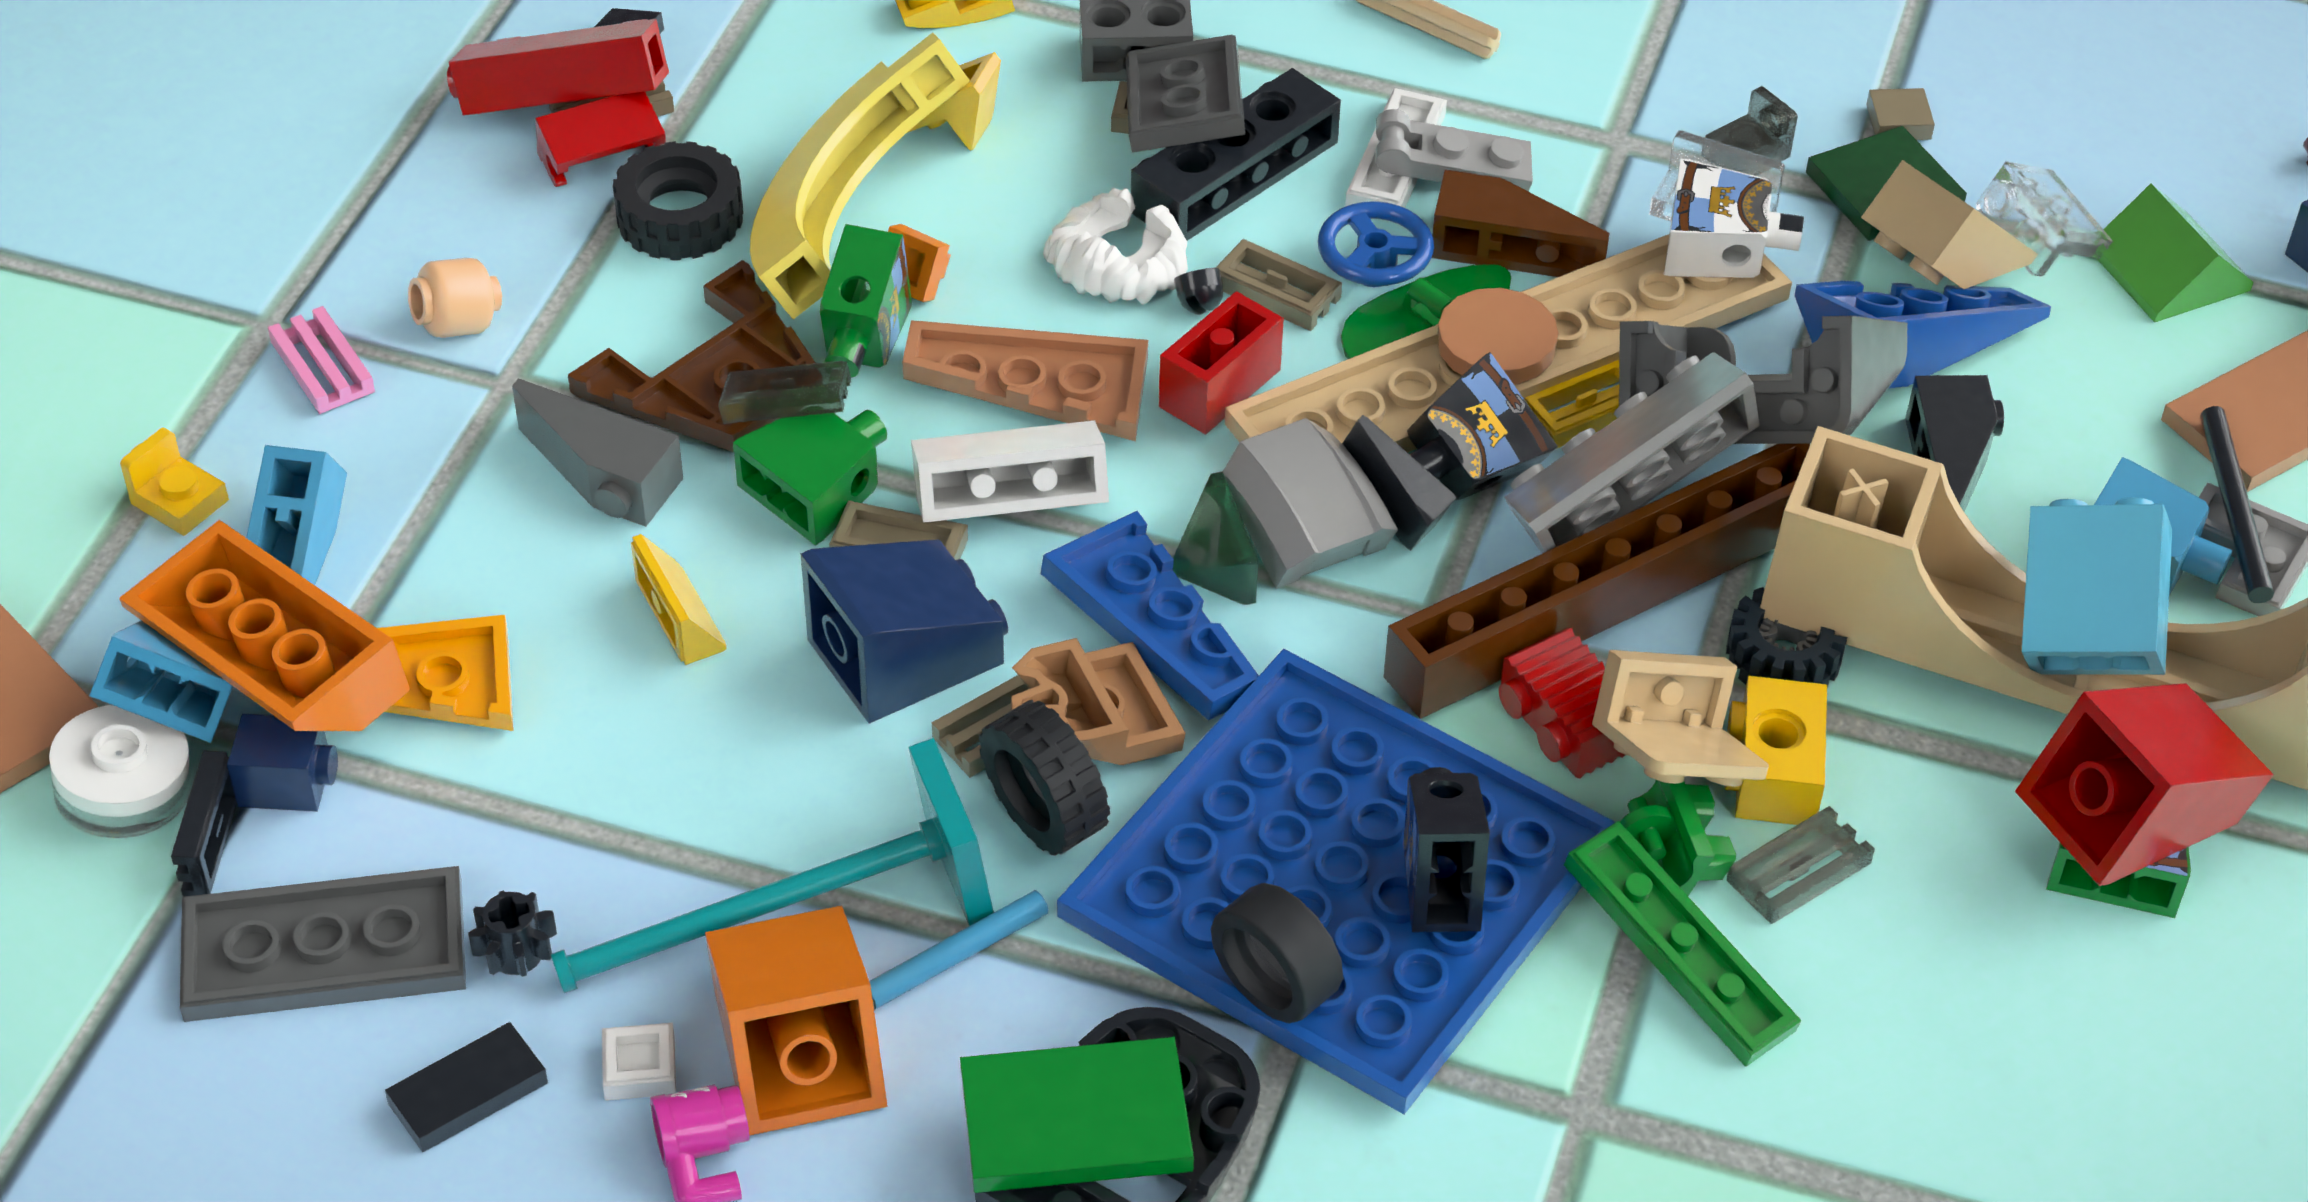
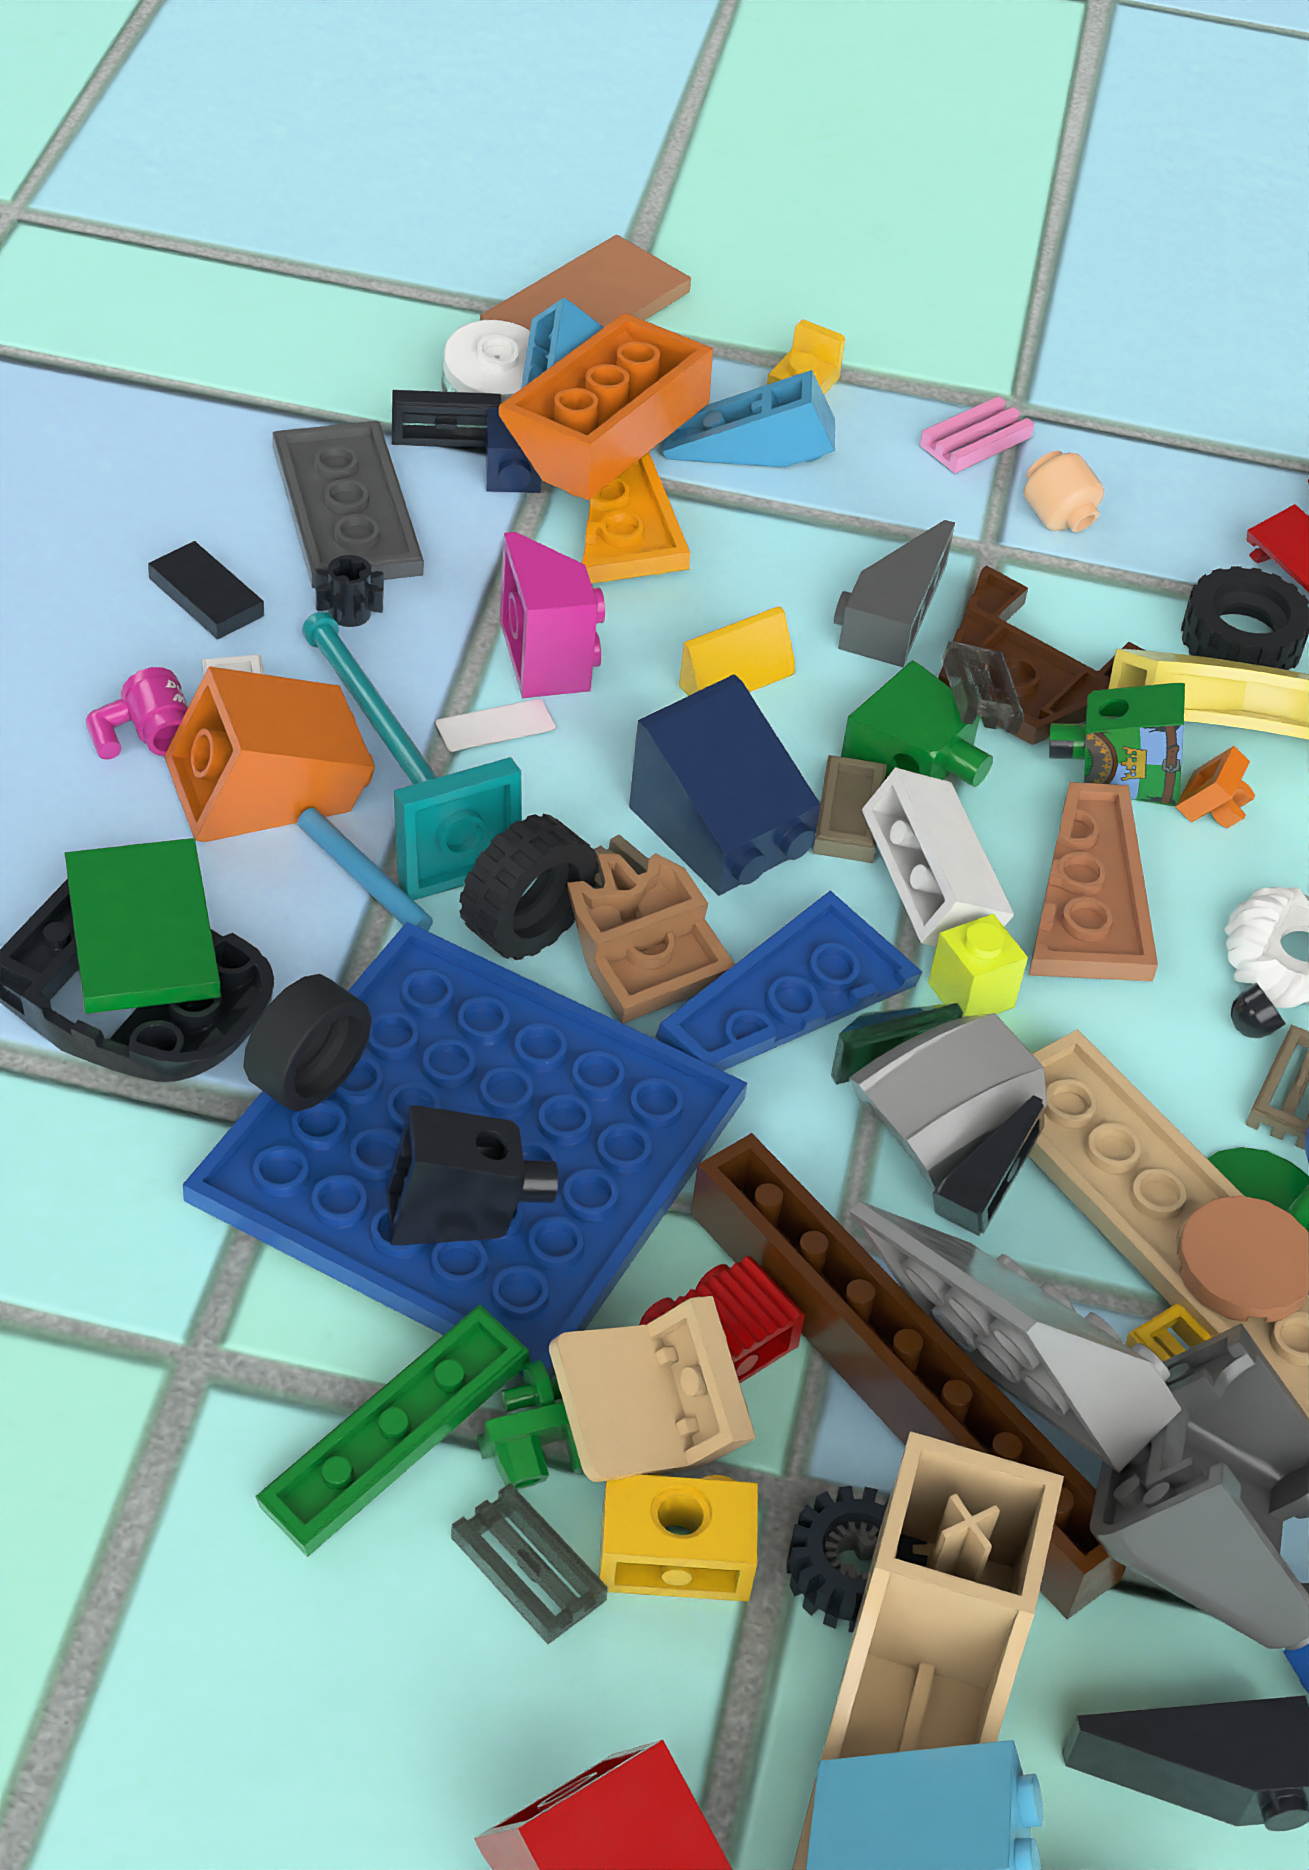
camera: 80 degrees right, 0 degrees up
red brick [1159,291,1284,435] -> none
torso [1407,352,1558,500] -> none
none -> white sticker [435,699,556,752]
none -> dark pink slope [500,532,605,698]
none -> neon yellow brick [928,913,1028,1019]

